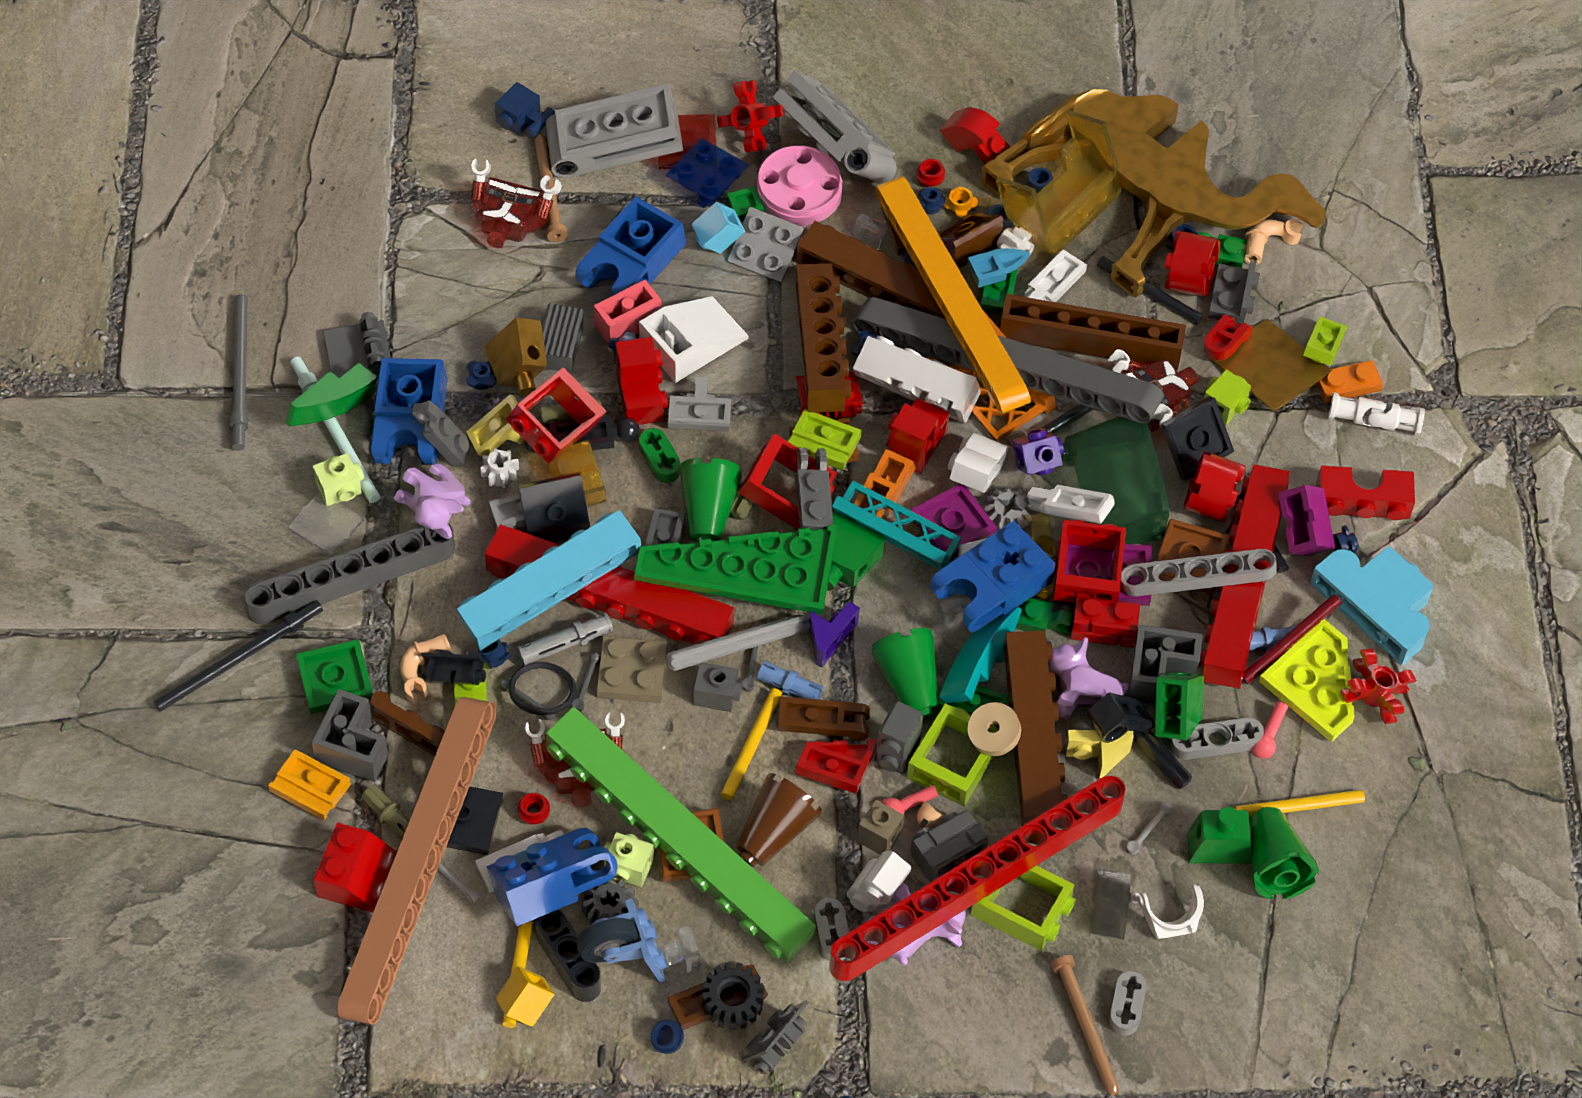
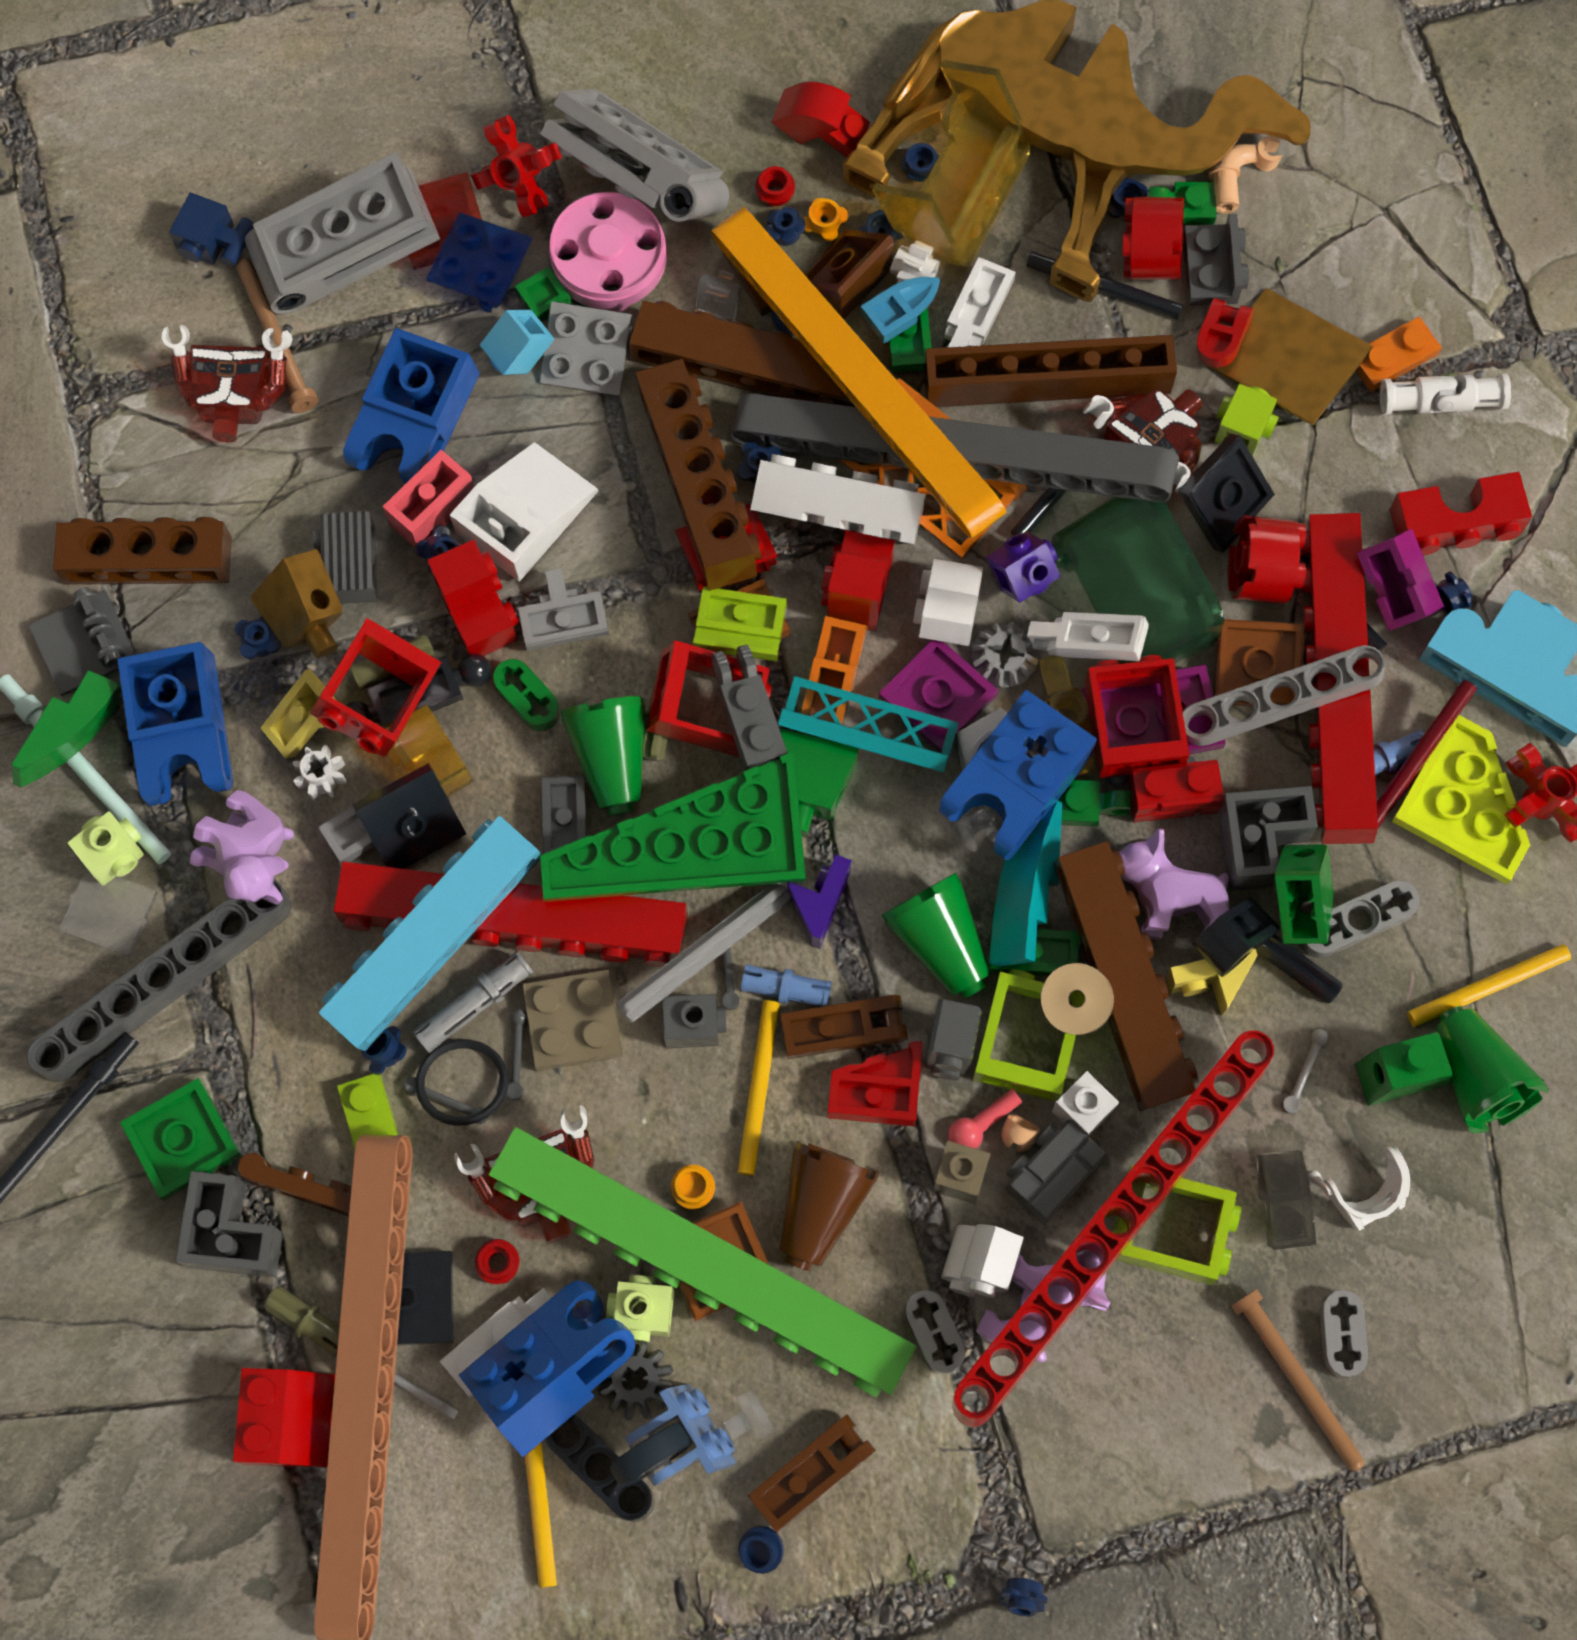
camera: 10 degrees left, 15 degrees up
light orange plate [268,749,351,821] -> none
light nougat piece [400,634,451,704] -> none
dark grey hinge [412,400,469,467] -> none
black hinge [421,649,492,685] -> none
yellow panel [496,966,555,1026] -> none
black tyre [702,962,764,1030] -> none
dark grey hinge [742,1000,809,1075] -> none
coral bar [1251,701,1288,759] -> none
lime plate [1303,316,1348,366] -> none
none -> reddish brown brick [53,517,232,585]
none -> light orange plate [671,1164,715,1210]
none -> white brick [1052,1071,1119,1138]

